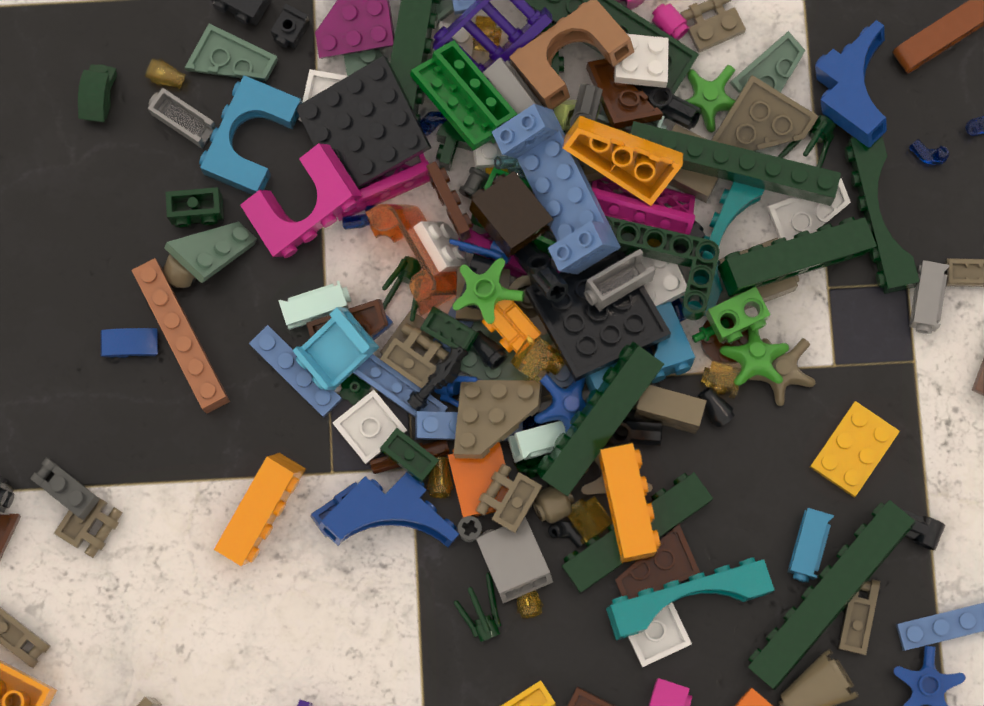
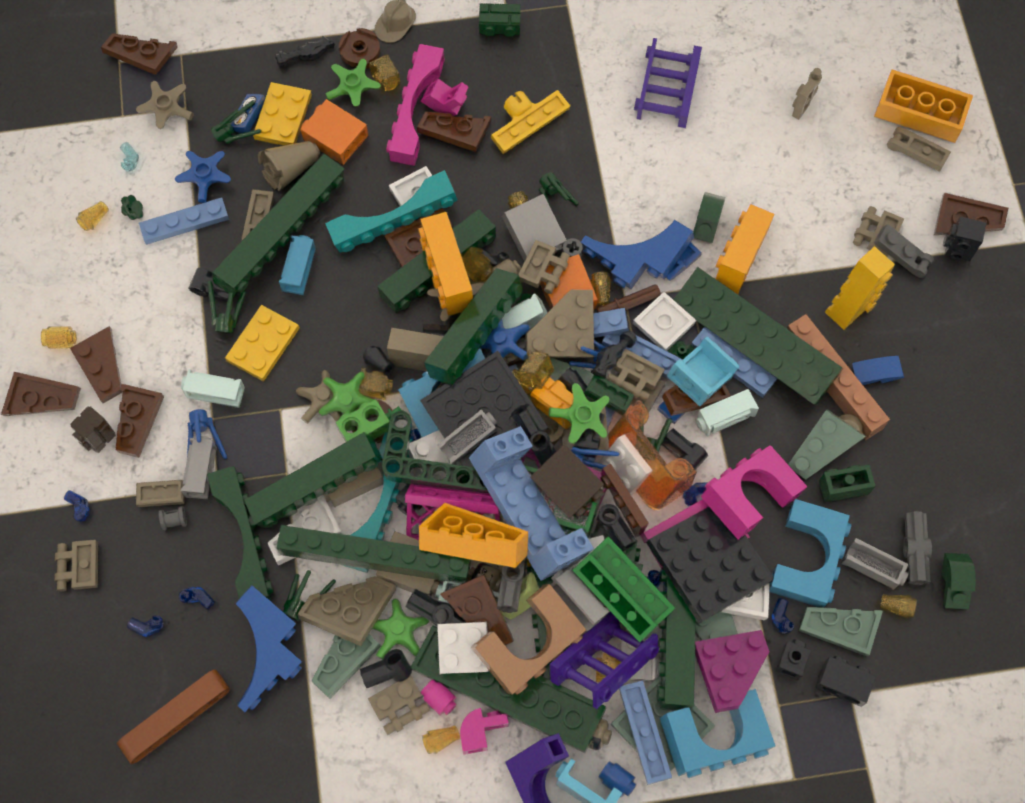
camera: 170 degrees right, 10 degrees down
dark green plate [380,428,439,483] -> none
none -> dark grey bush [159,506,187,531]
none -> light aqua window [181,369,245,408]
none -> blue plant [187,409,227,459]
none -> dark green plant [208,280,246,333]
none -> black piece [360,649,412,688]
none -> black piece [598,504,637,551]
none -> black piece [661,428,708,473]
none -> dark green plate [673,267,843,405]
none -> dark green brick [693,192,726,243]
none -> clear blue arm [771,598,794,634]
none -> yellow wedge [825,246,895,330]
none -> dark grey piece [903,511,932,585]

